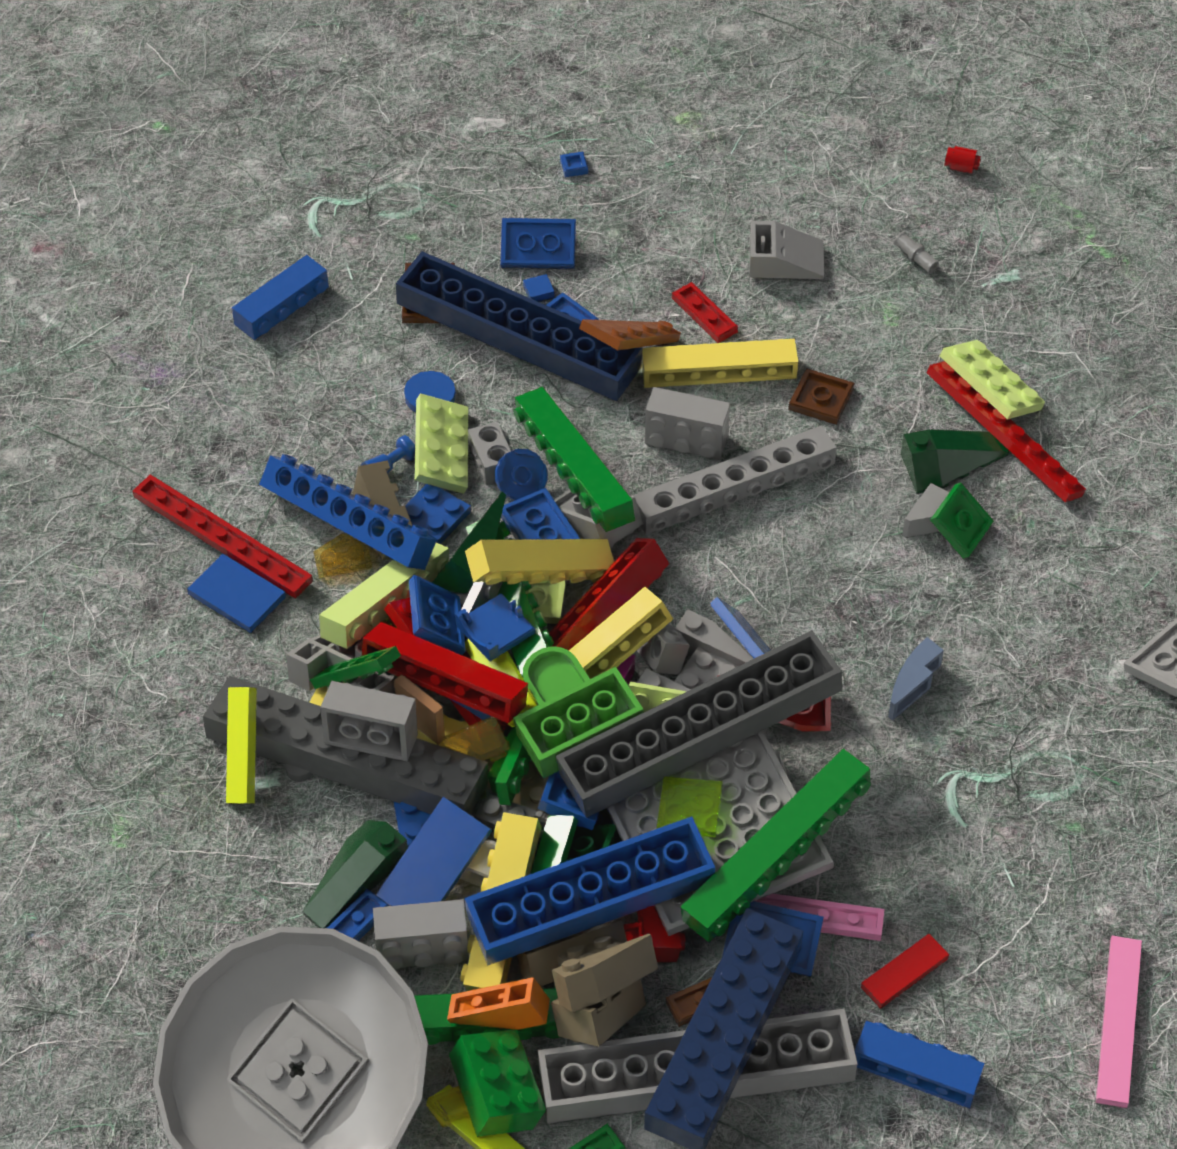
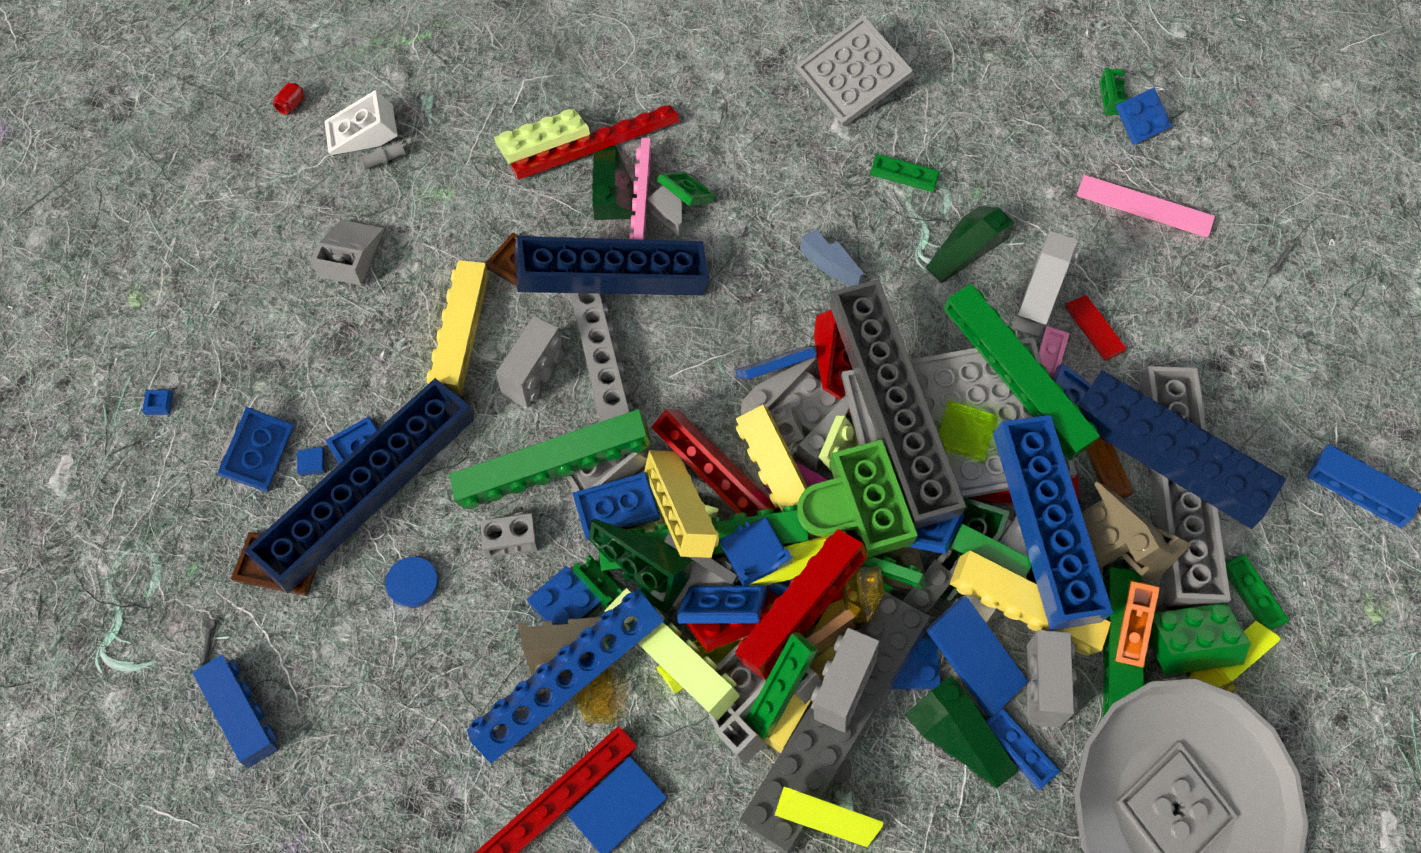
camera: 80 degrees left, 10 degrees up
blue piece [361,435,415,474] -> none
yellowish green plate [415,393,468,494] -> none
blue tile [495,449,548,501] -> none
dark orange wing [579,319,681,350] -> none
red tile [672,282,738,343] -> none
blue brick [855,1021,985,1109] -> none
none -> dark grey hinge [197,619,217,669]
none -> white slope [325,90,398,155]
none -> dark blue brick [514,236,709,295]
none -> green hinge [573,555,624,610]
none -> bright pink plate [629,138,651,240]
none -> green tile [870,154,940,193]
none -> dark green wedge [926,206,1015,284]
none -> wedge [1012,231,1079,338]

